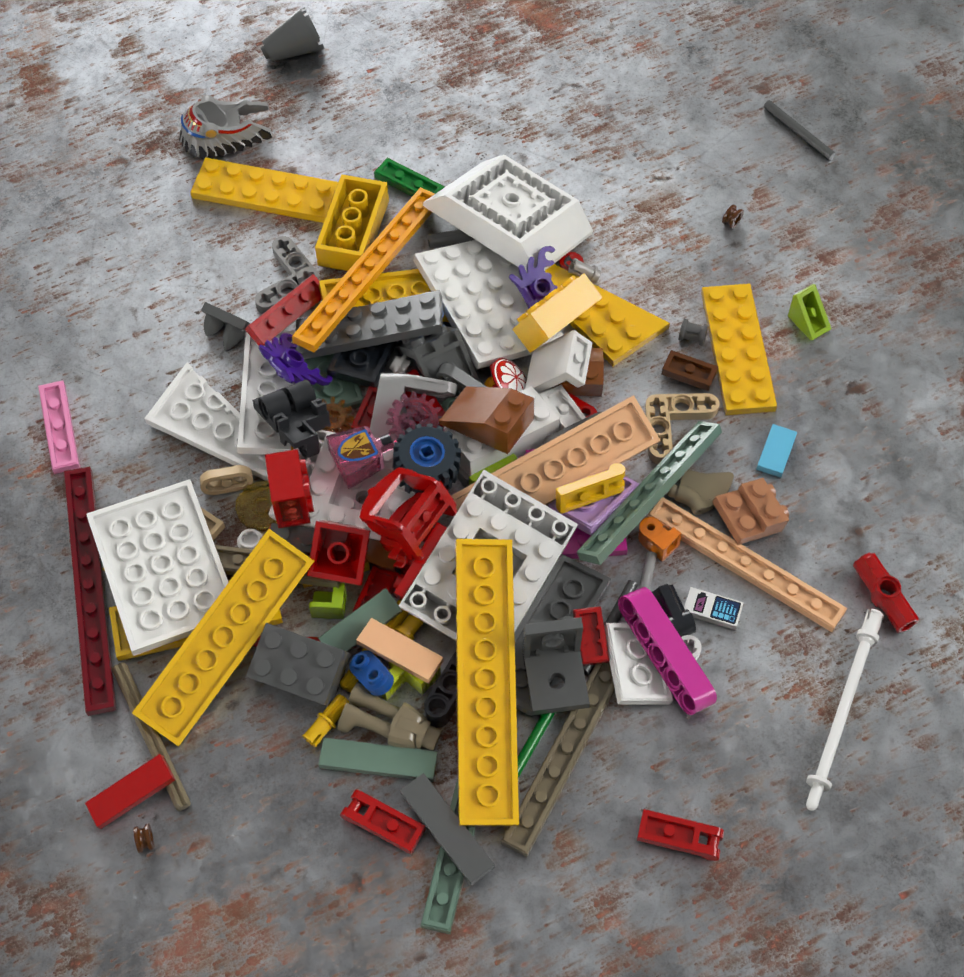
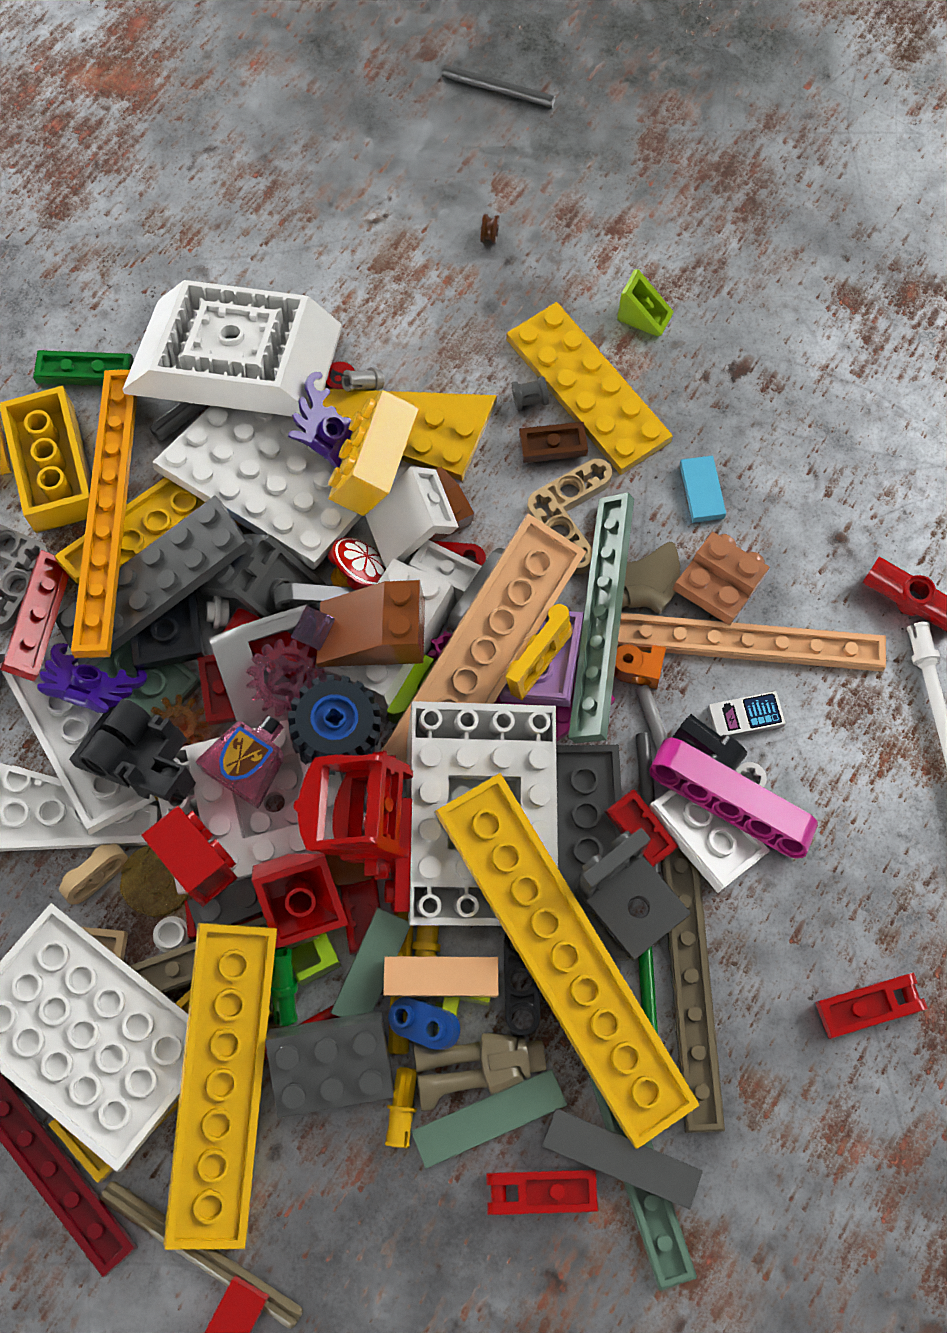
camera: 30 degrees left, 10 degrees up
none -> green pin [270,947,298,1026]
none -> clear purple tile [291,606,335,651]

